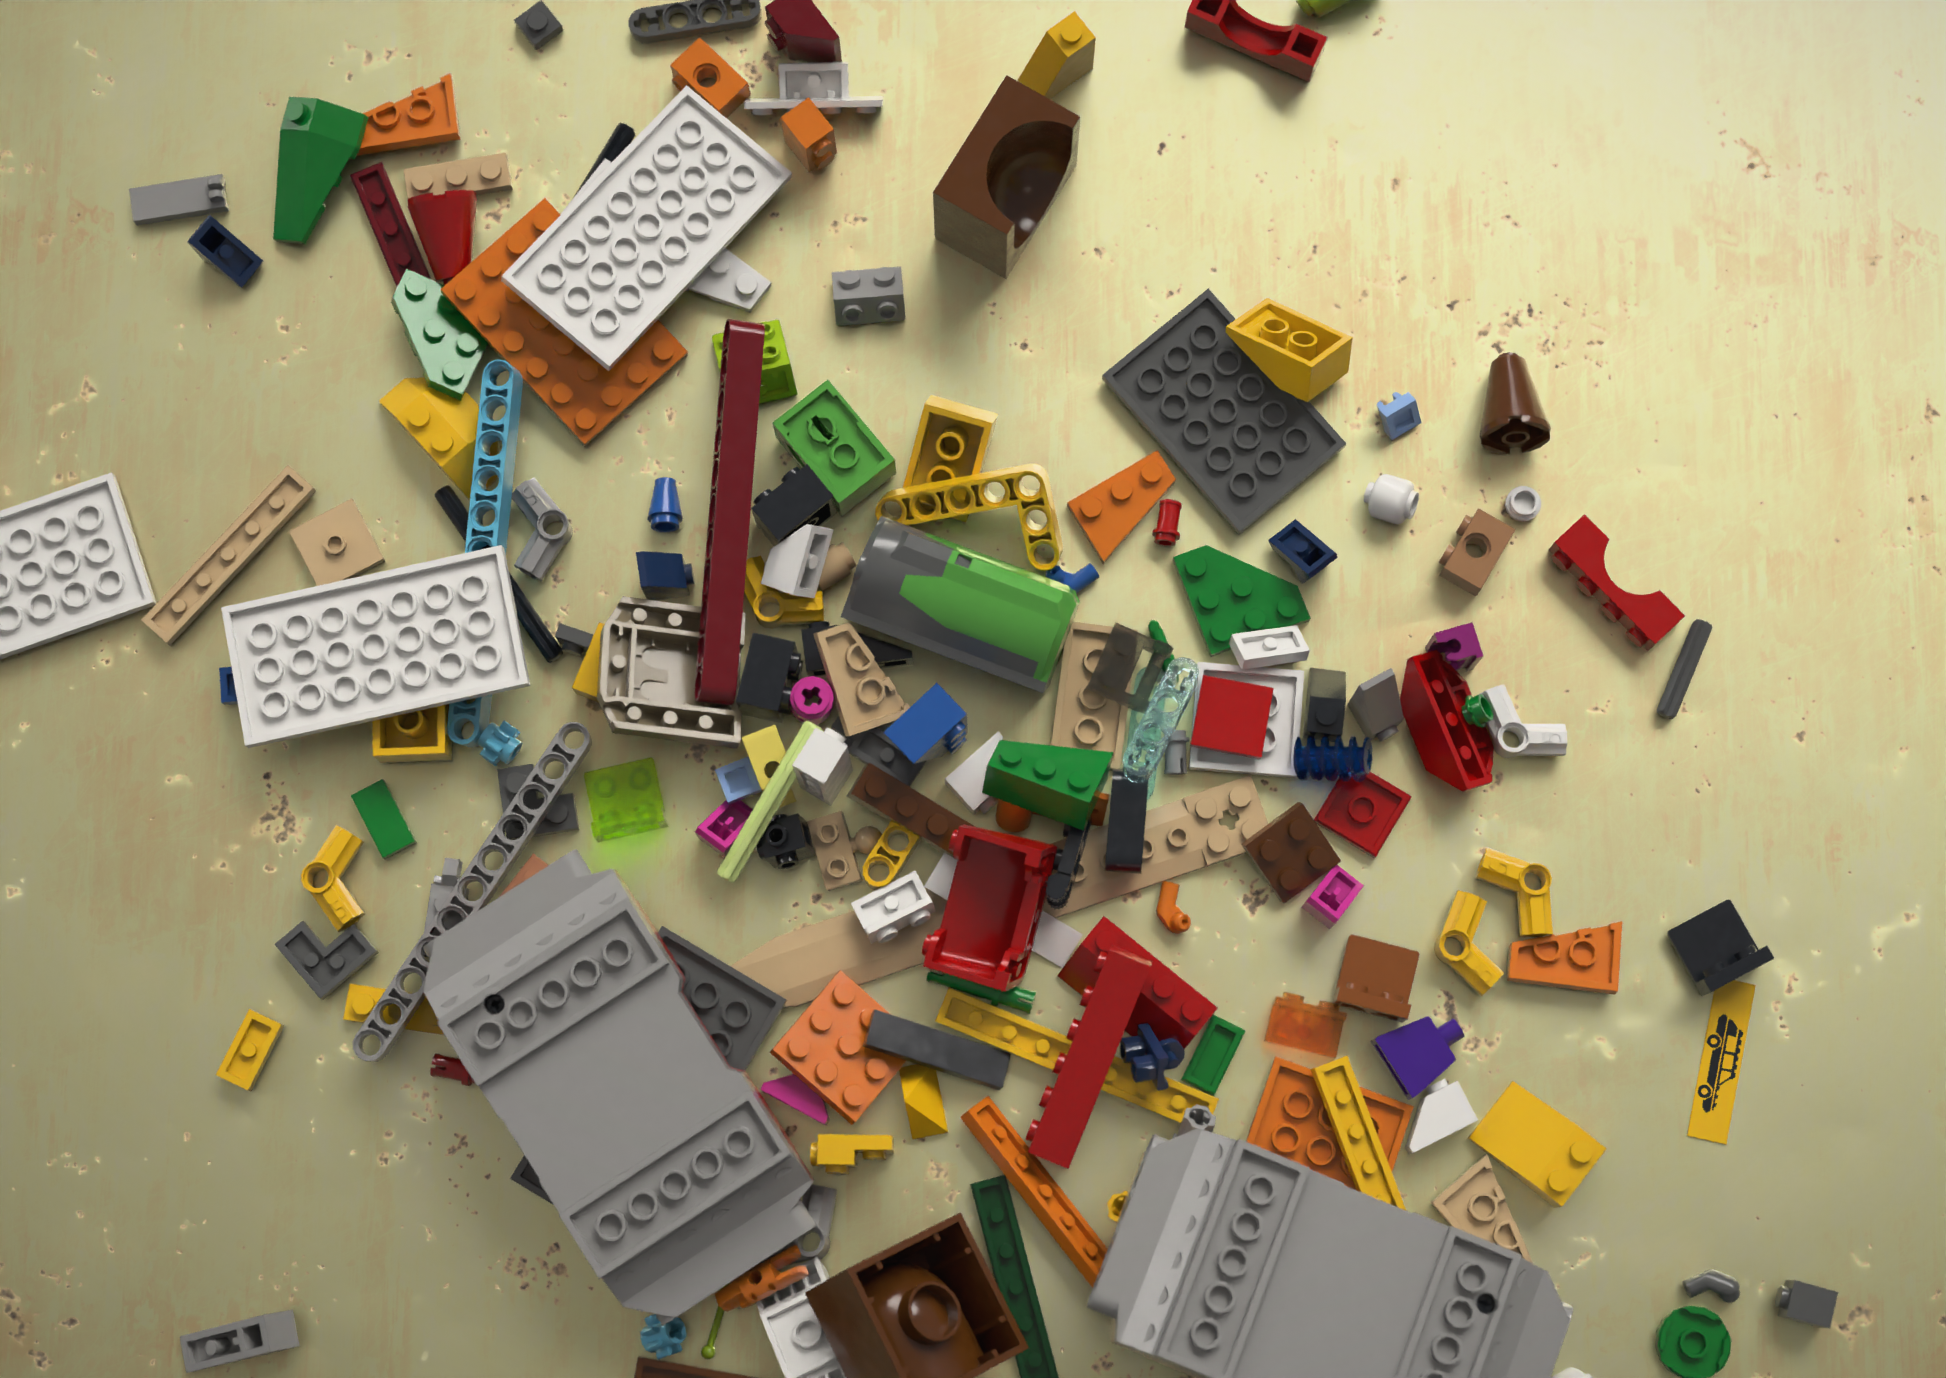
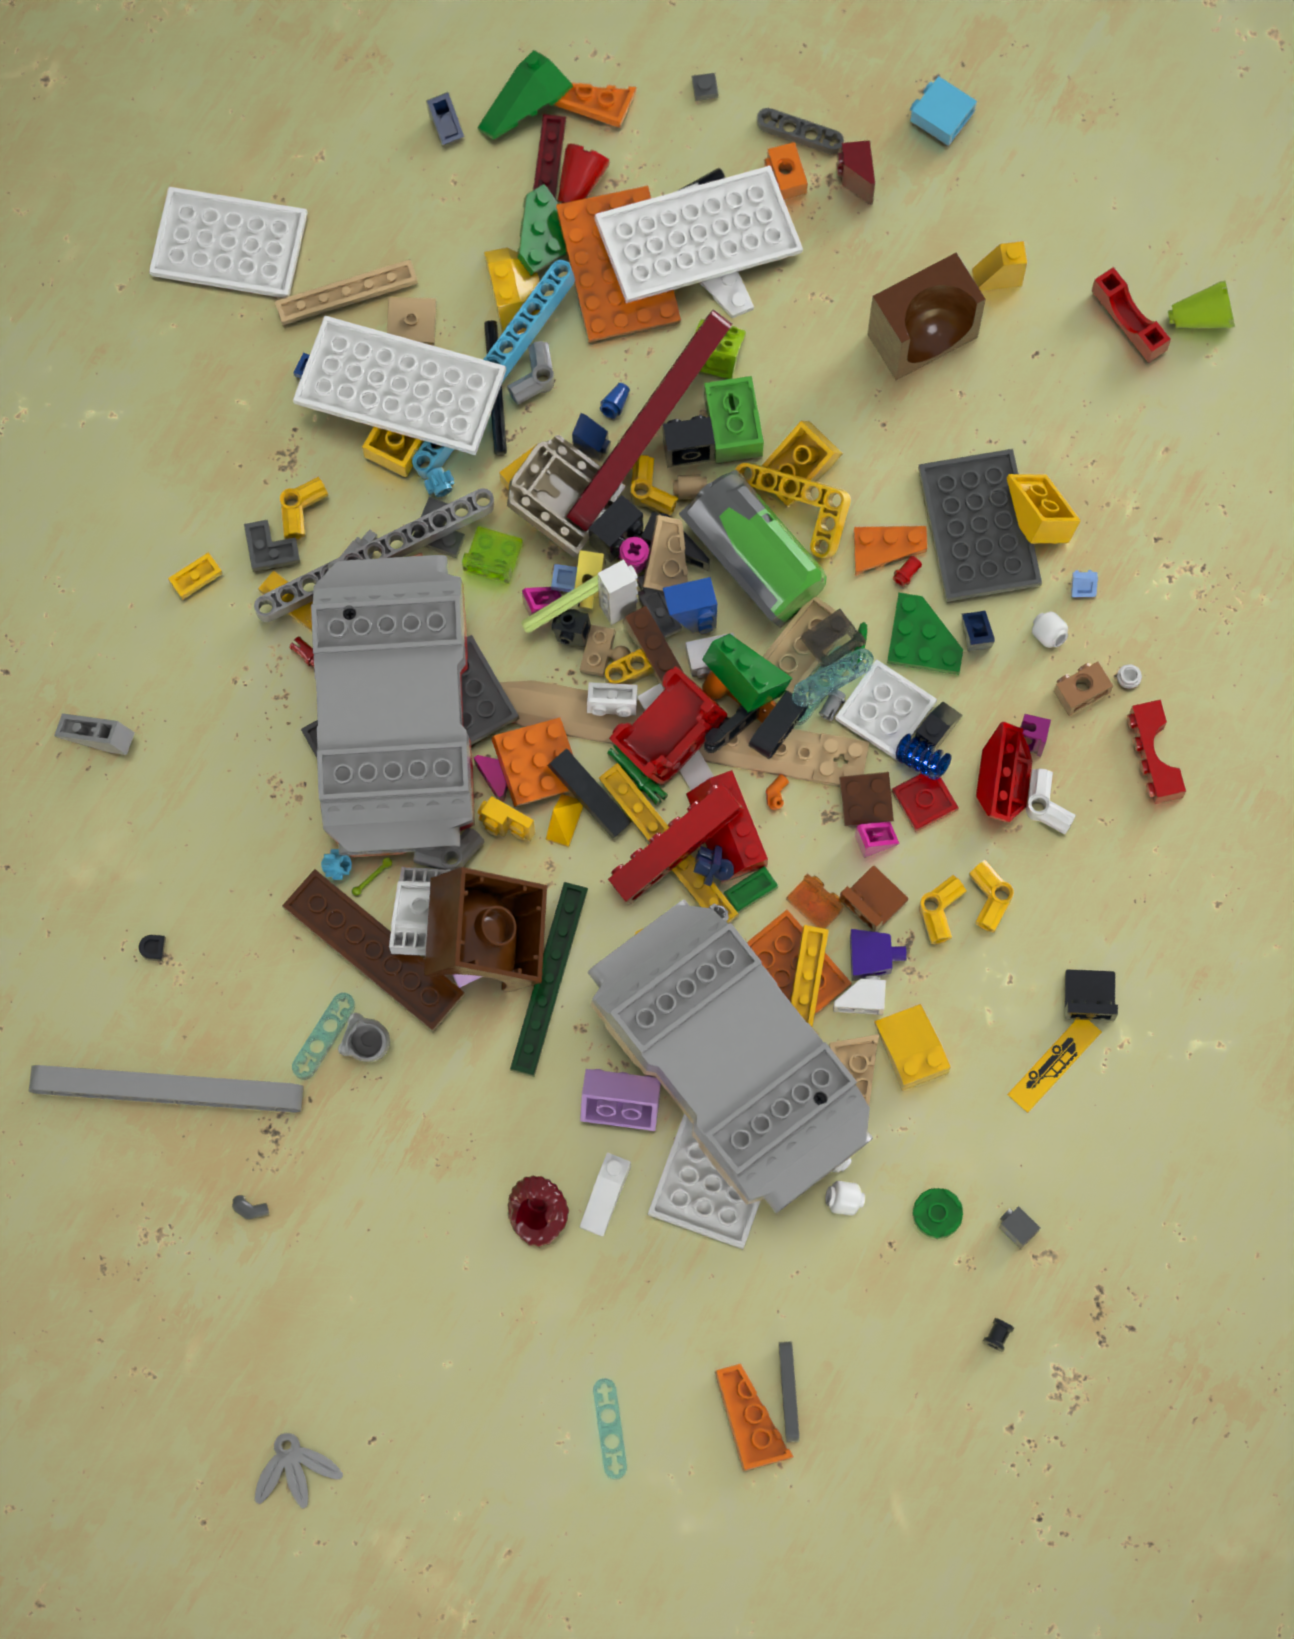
camera: 30 degrees right, 5 degrees down
light grey hinge [129,174,229,226] -> none
green tile [351,779,417,859] -> none
tan plate [403,153,513,198] -> none
dark grey plate [555,623,593,656] -> none
orange hinge [714,1245,809,1312] -> none
white bracket [744,62,883,115] -> none
white slope [761,524,834,598] -> none
orange brick [781,97,837,173] -> none
light grey bracket [832,266,905,326] -> none
orange plate [960,1096,1108,1288] -> none
blue arm [1045,563,1099,594] -> none
red tile [1190,675,1274,760] -> none
white plate [1229,625,1310,670] -> none
light grey slope [1347,668,1404,742] -> none
green plate [1462,694,1493,728] -> none
reddish brown cone [1480,352,1551,454] -> none
orange wing [1507,921,1622,995] -> none
dark grey axle [1657,619,1712,719] -> none
dark grey arm [1683,1269,1740,1303] -> none

